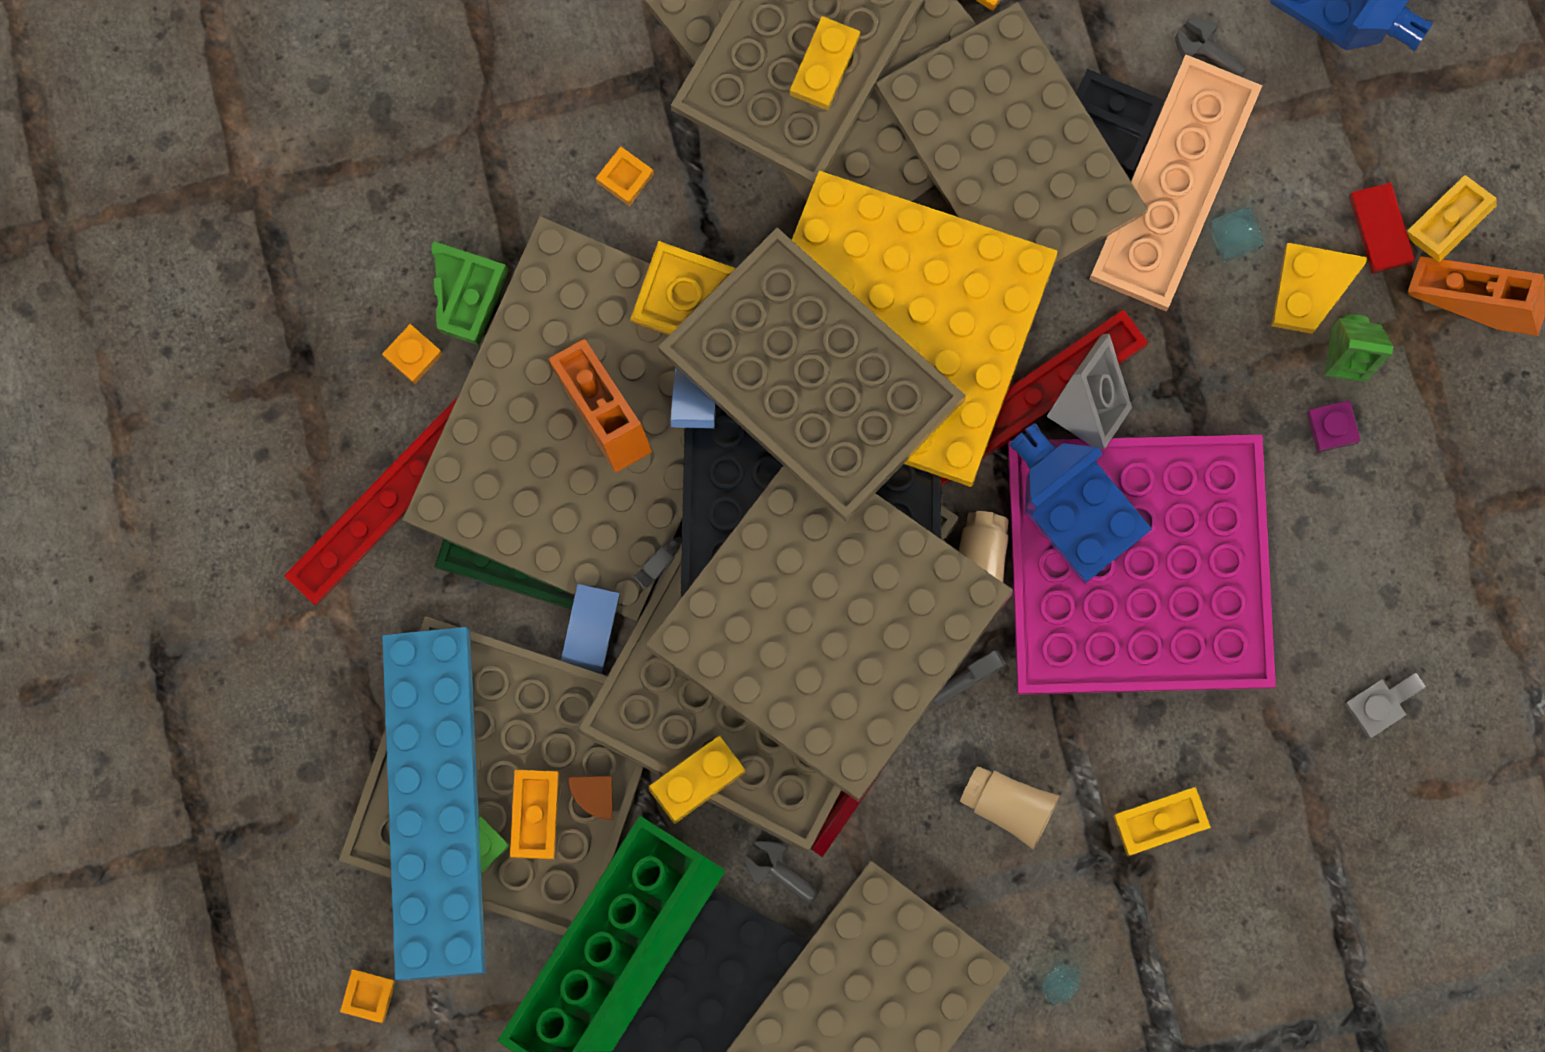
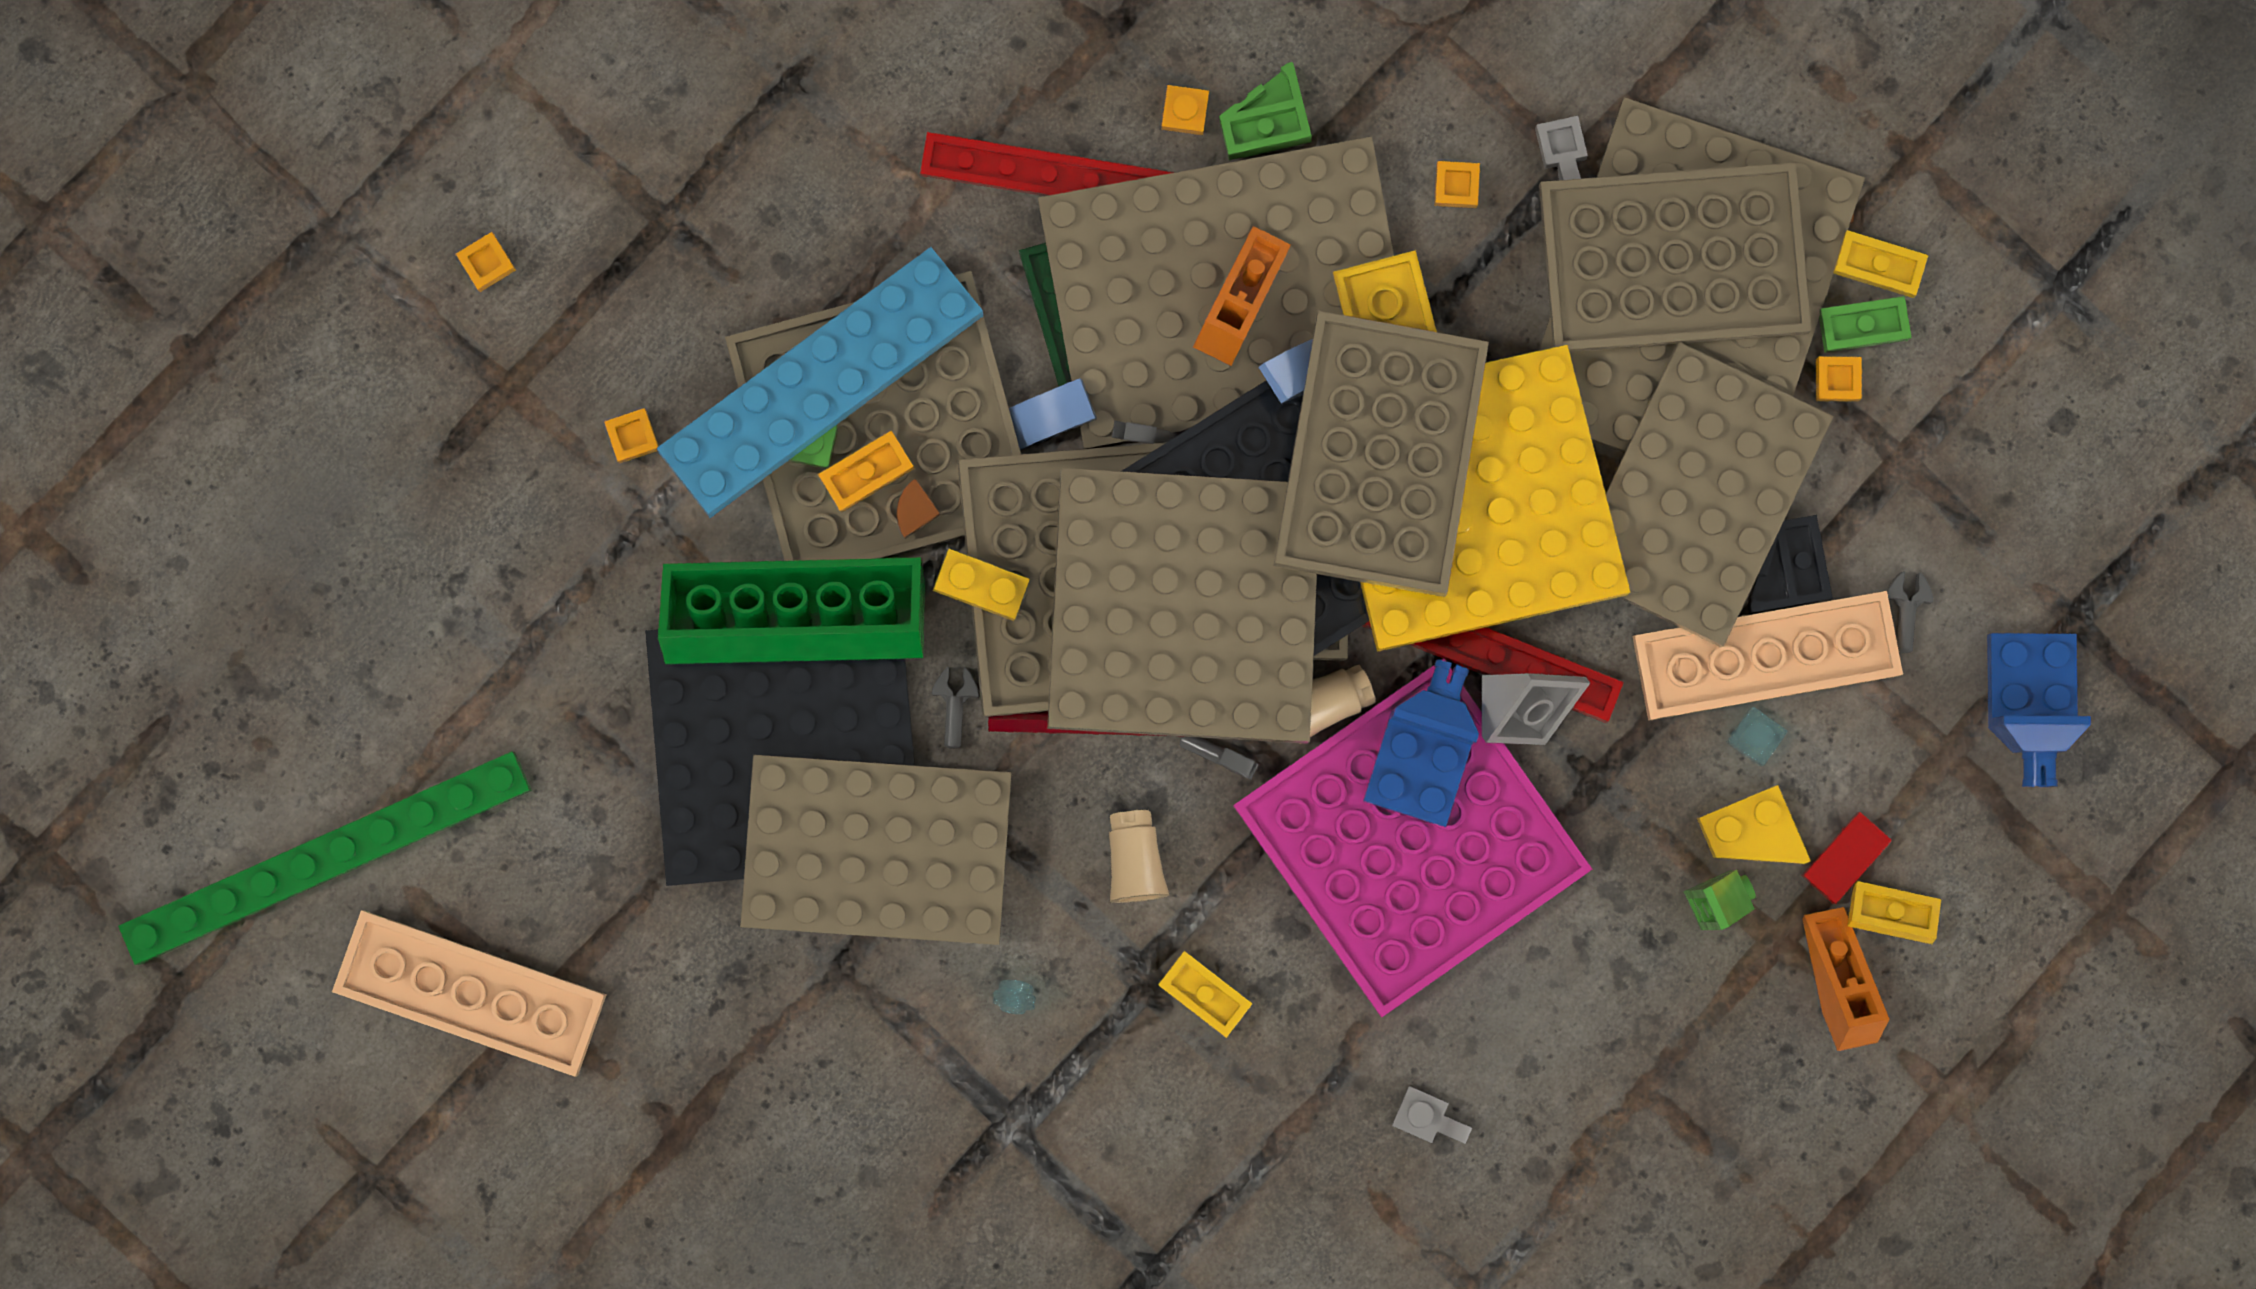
camera: 55 degrees right, 5 degrees up
yellow plate [790,16,861,111] -> none
magenta plate [1307,401,1361,453] -> none
none -> light orange plate [456,232,516,292]
none -> light grey plate [1535,116,1588,180]

